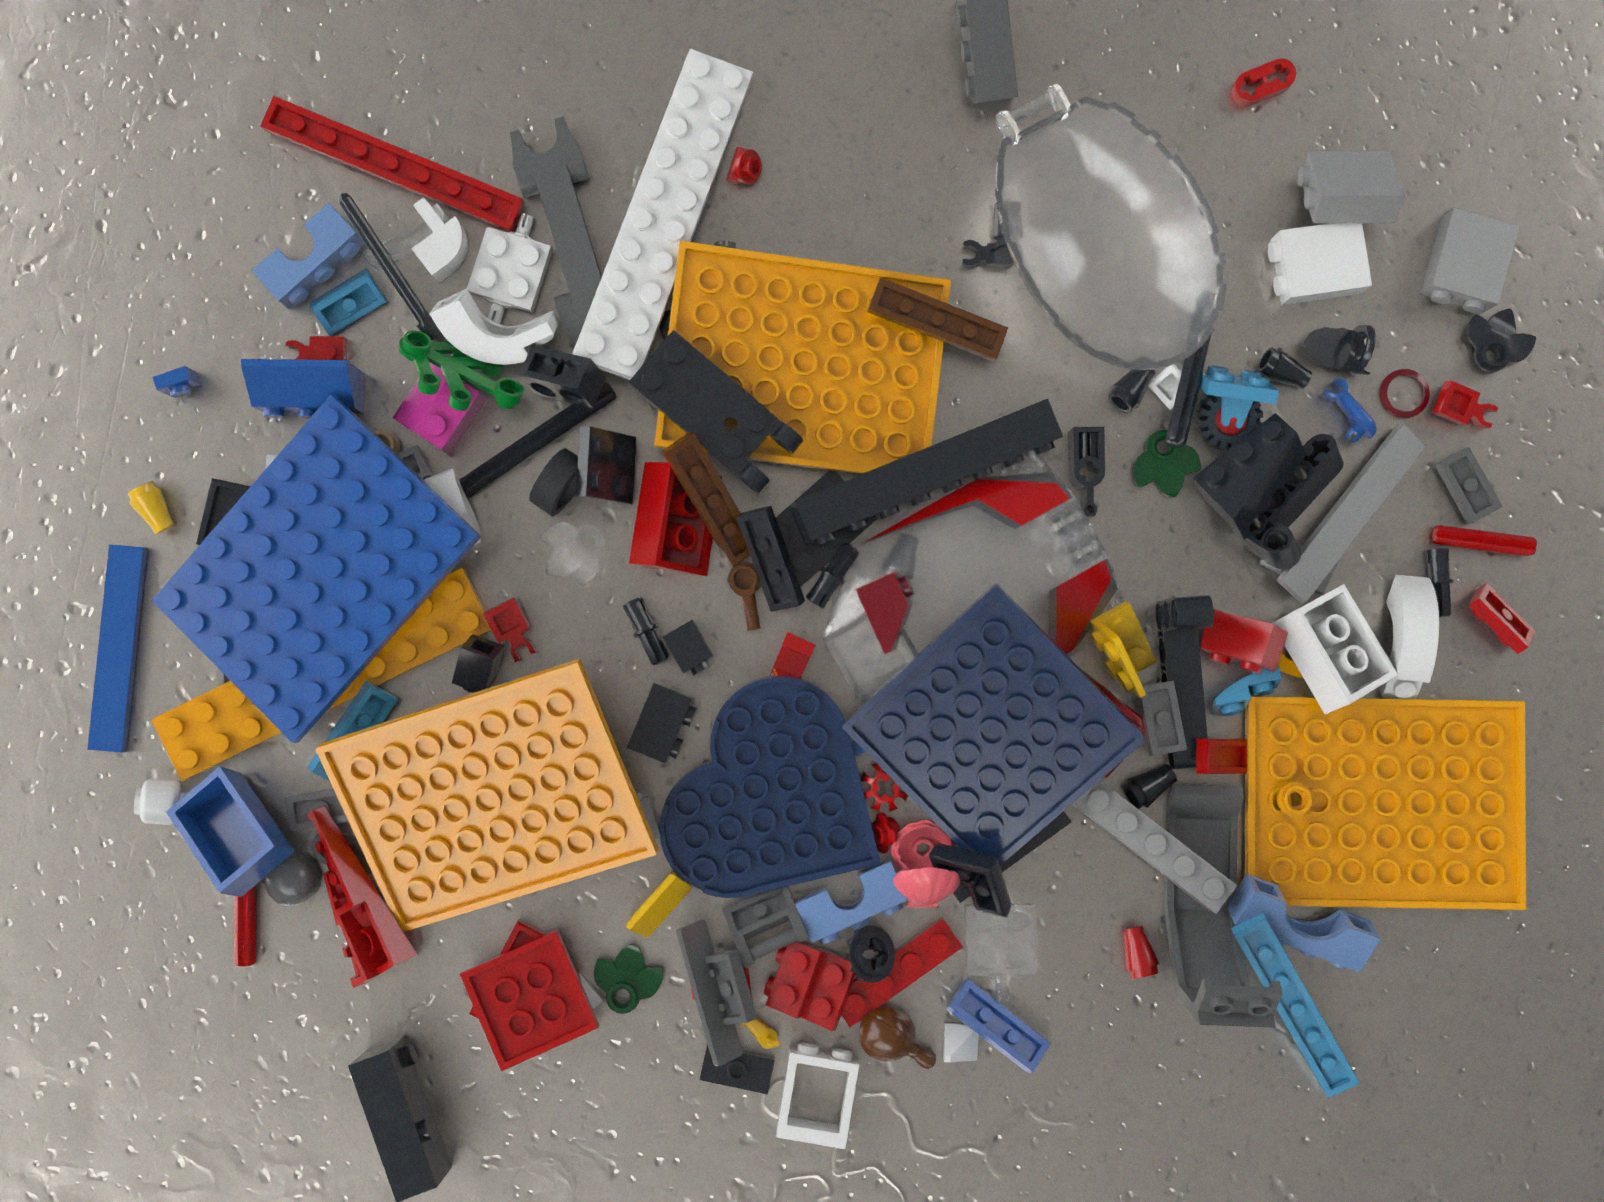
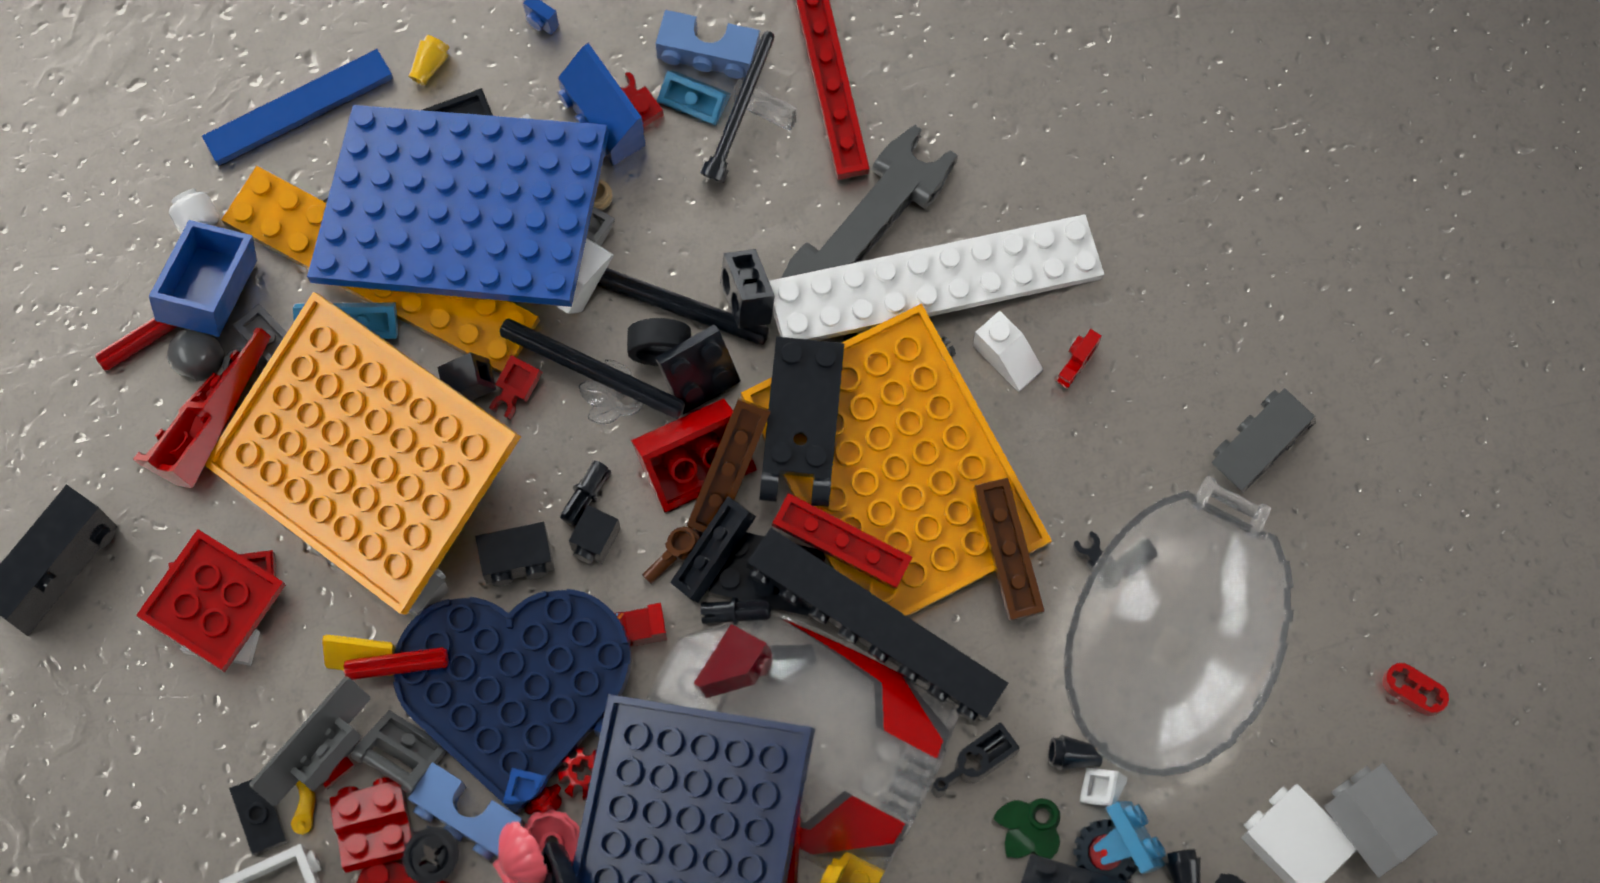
camera: 55 degrees right, 15 degrees down
dark pink slope [392,363,487,455] -> none
green plant [398,330,524,411] -> none
white brick [411,197,469,283] -> none
white arch [429,289,560,365] -> none
white plate [467,213,554,324] -> none
dark green plate [594,944,664,1014] -> none
red plate [726,147,762,184] -> none
black axle [1166,292,1220,448] -> none
none -> red axle [344,647,449,680]
none -> black axle [499,318,685,419]
none -> blue tile [503,768,549,805]
none -> red plate [772,493,913,590]
none -> white slope [972,311,1043,393]
none -> red plate [1056,329,1102,389]

